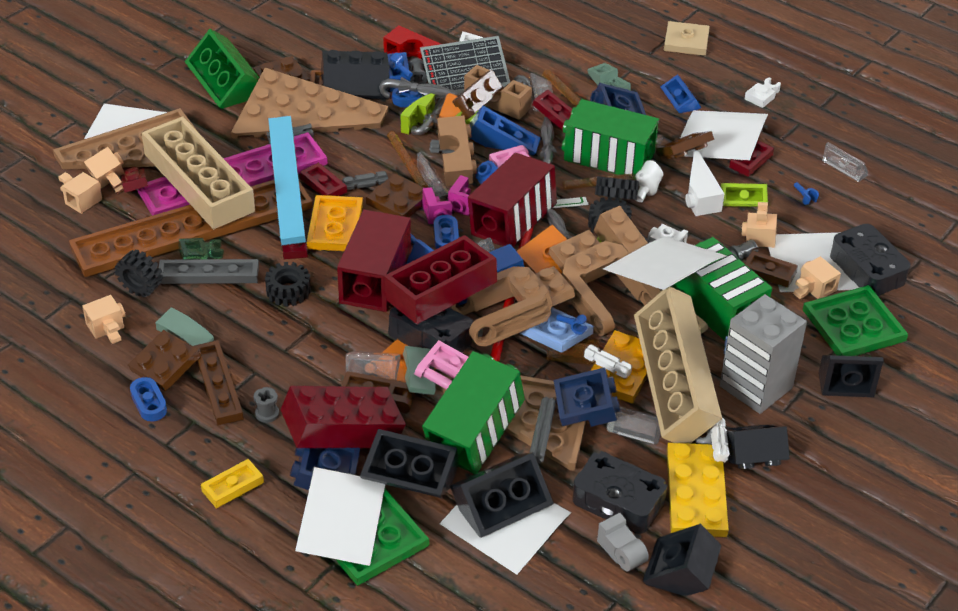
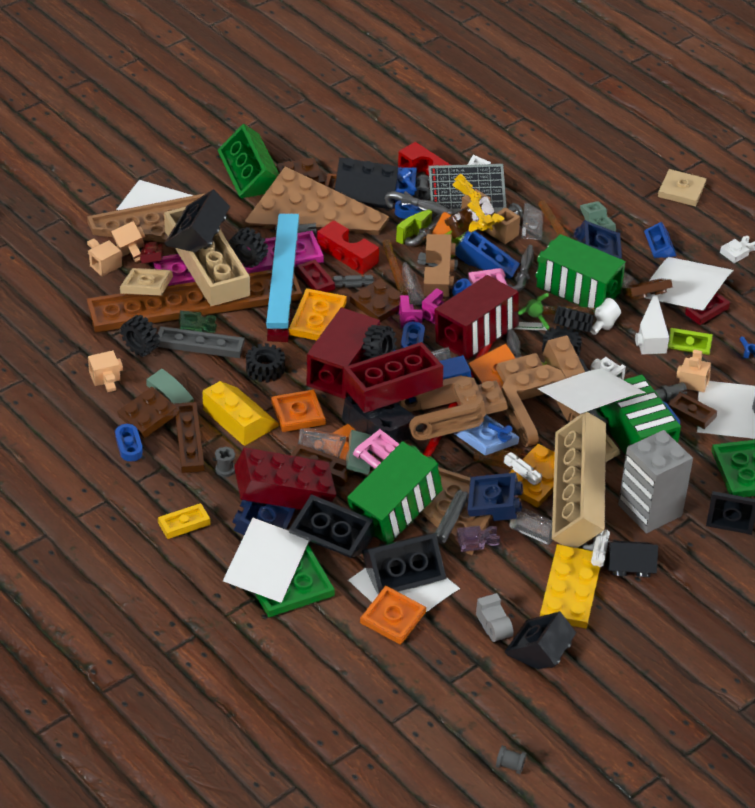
camera: 10 degrees right, 0 degrees up
dark red plate [532,89,572,130] -> none
black axle [572,451,667,534] -> none
light nougat brick [793,256,841,299] -> none
none -> tan plate [120,268,173,296]
none -> black slope [165,189,230,252]
none -> yellow slope [202,381,279,446]
none -> black tyre [228,228,268,268]
none -> orange plate [271,389,326,432]
none -> red arch [317,220,379,274]
none -> orange plate [360,586,427,645]
none -> black tyre [362,325,397,360]
none -> yellow piece [453,174,504,232]
none -> clear purple plate [456,526,500,552]
none -> bright green plant [518,293,550,330]

